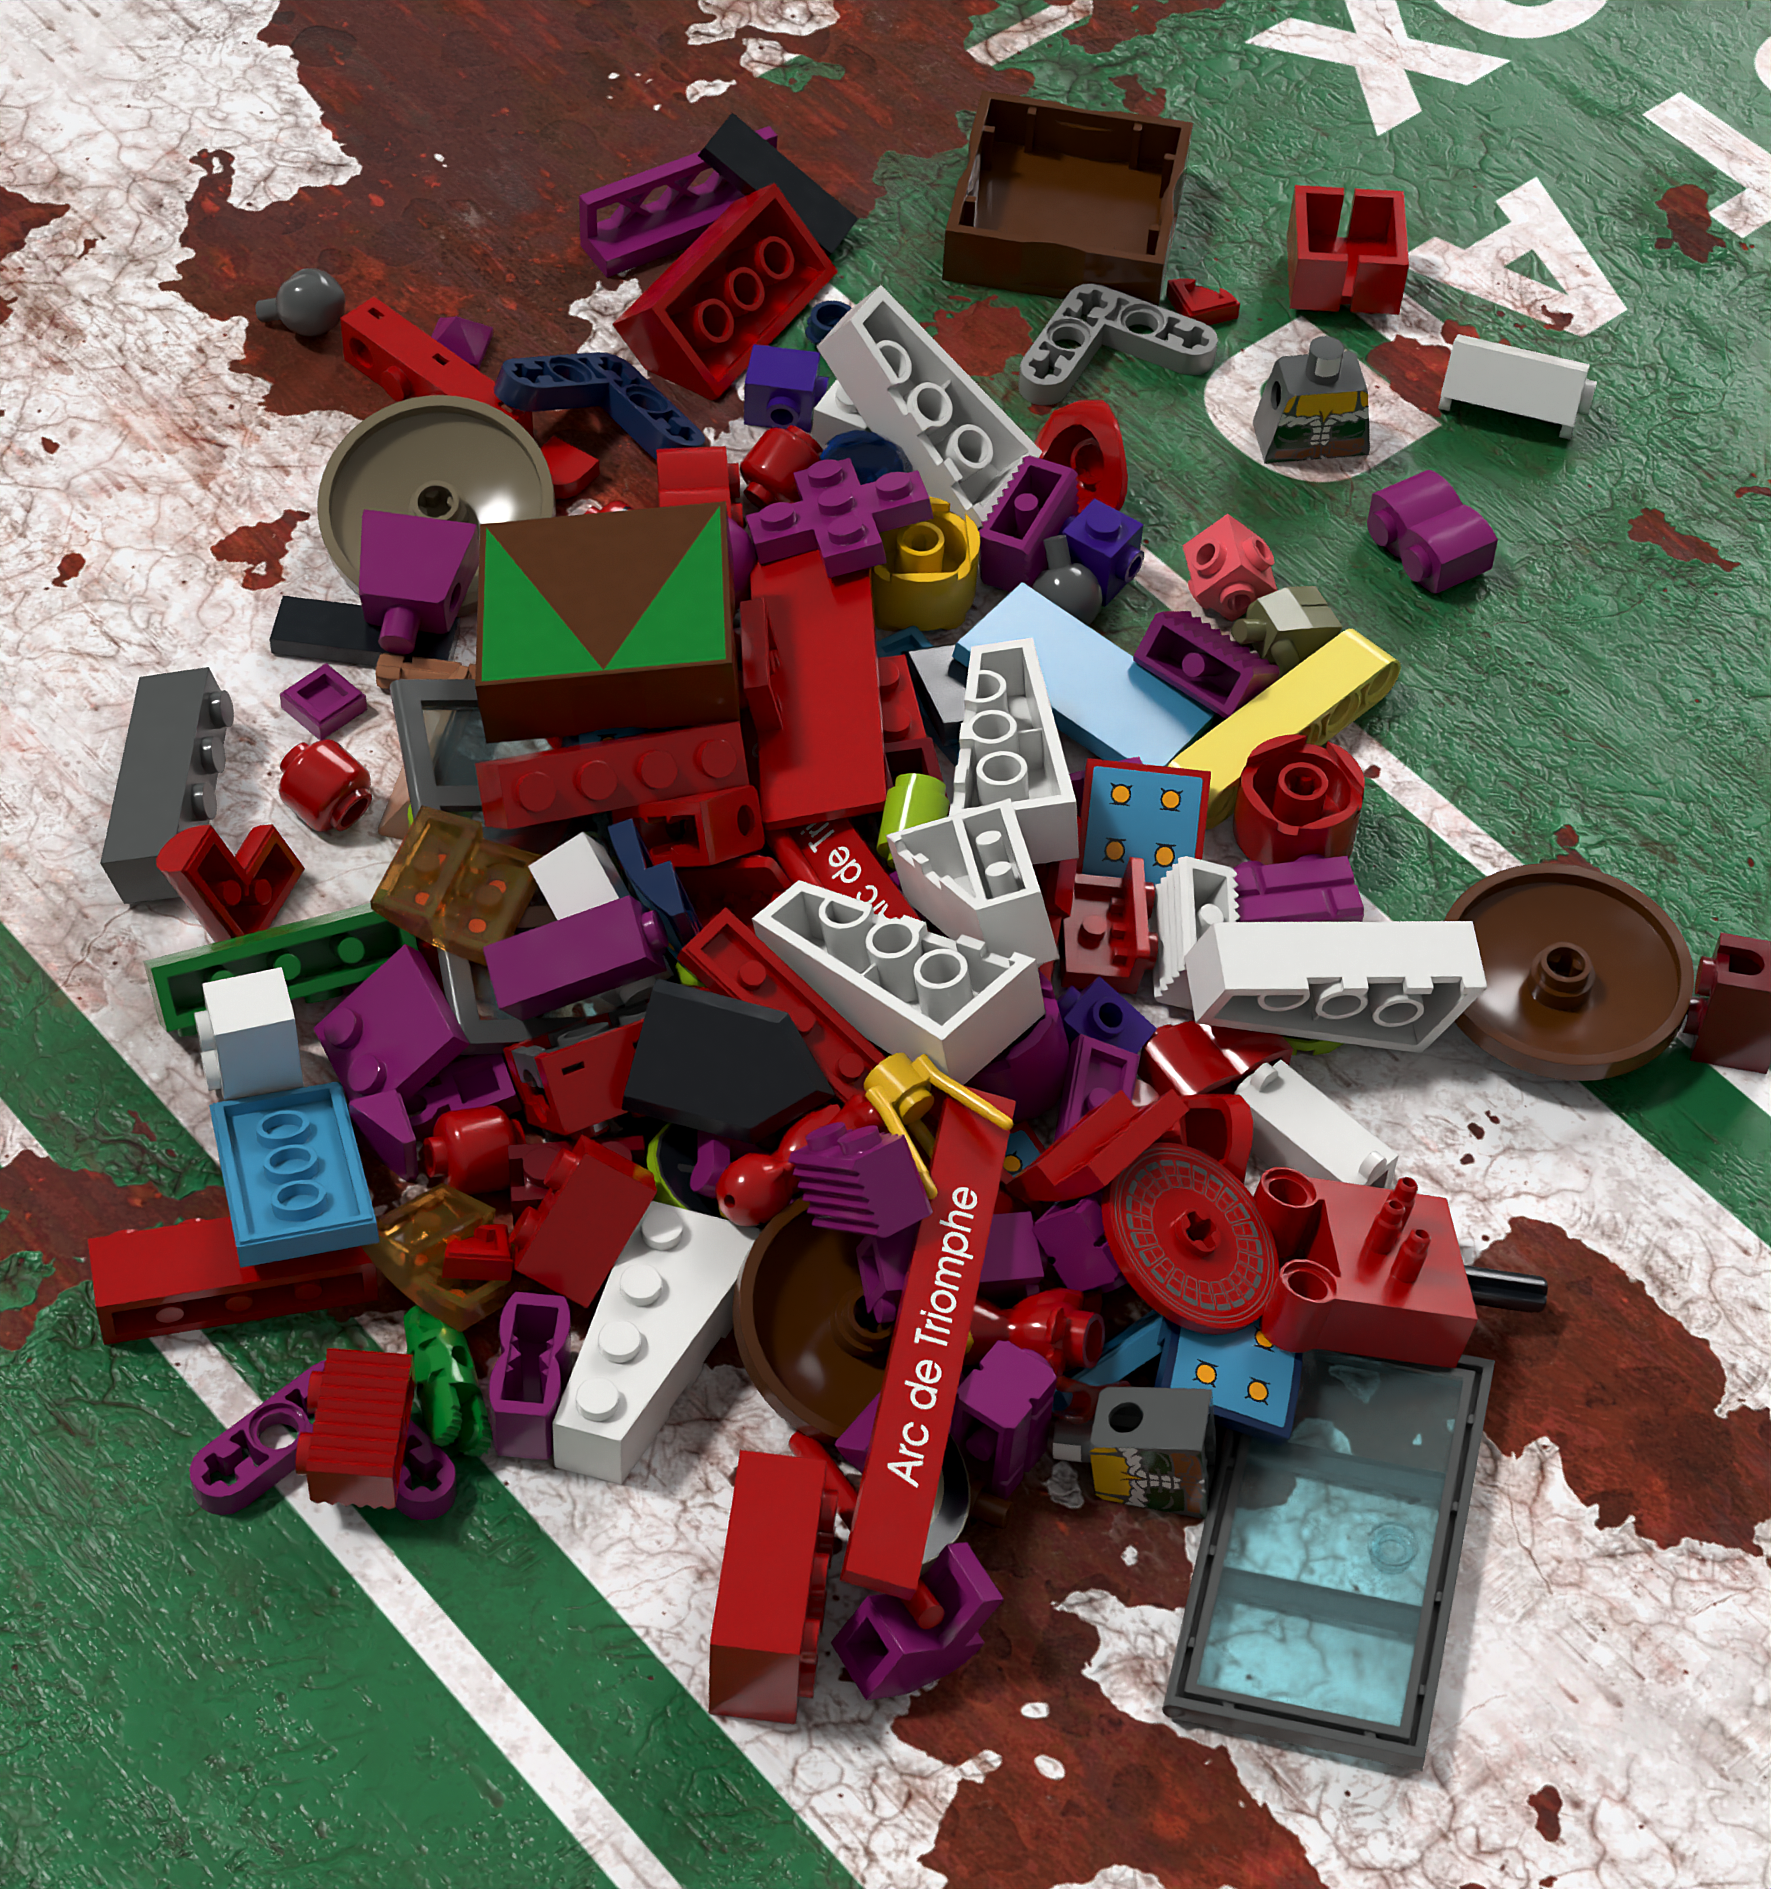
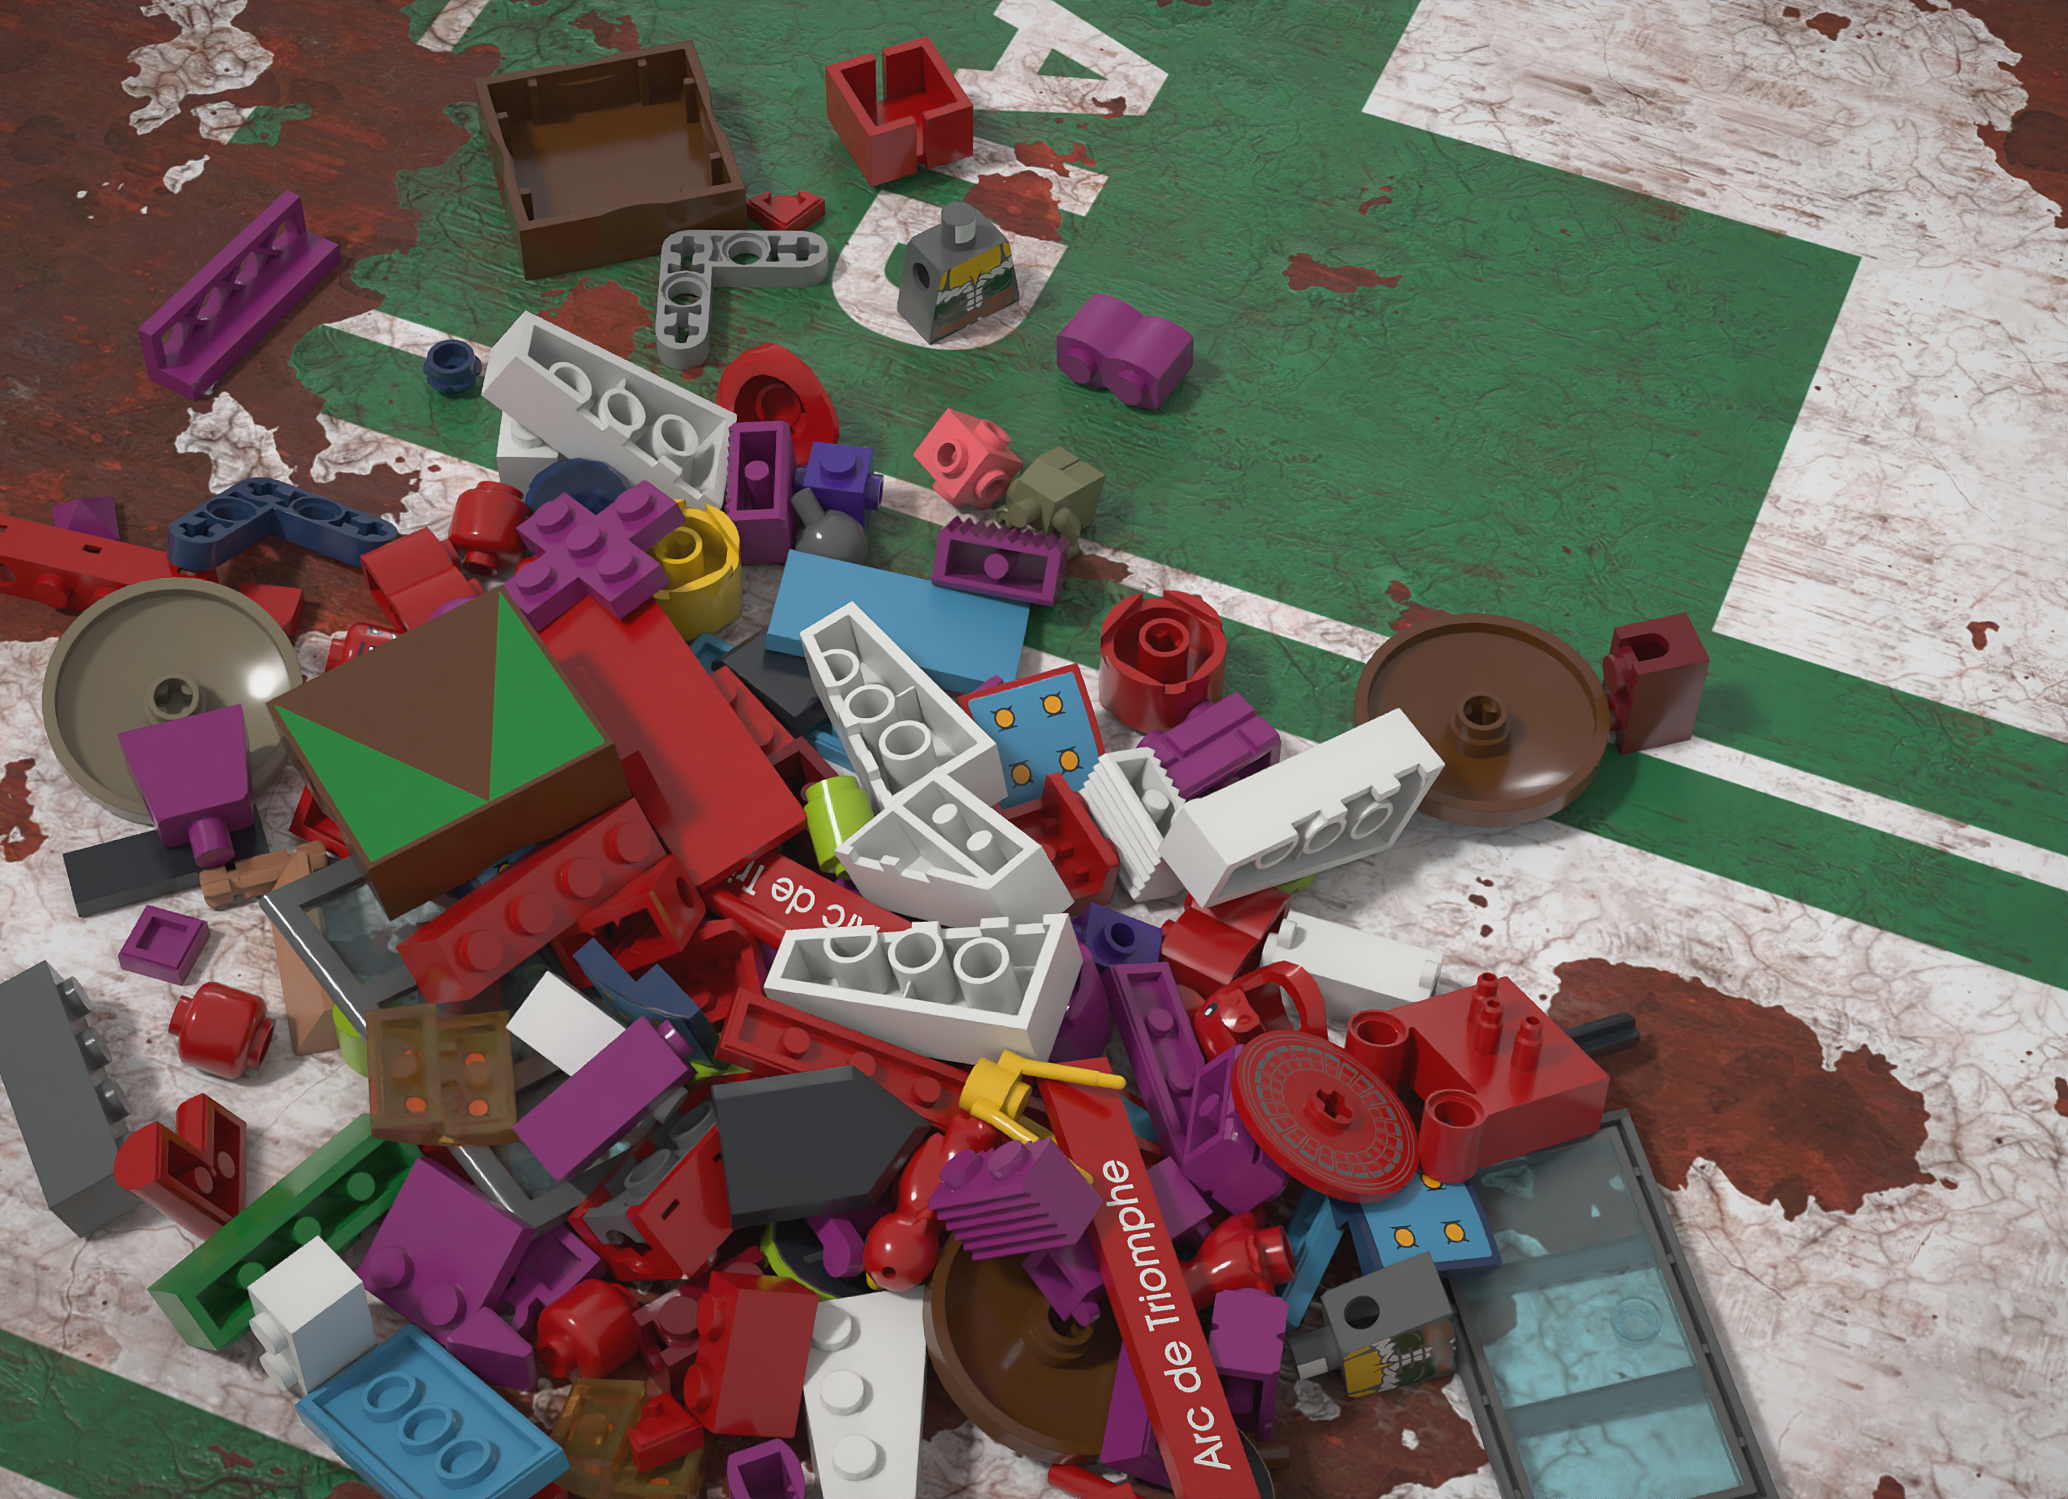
camera: 25 degrees left, 0 degrees up
red slope [612,183,838,401] -> none
black tile [697,112,859,258] -> none
dark purple brick [744,344,829,433] -> none
red slope [1005,1089,1190,1201] -> none
clear red hand [1051,1376,1131,1425] -> none
light yellow beam [1167,629,1401,830] -> none
white brick [1438,334,1597,439] -> none

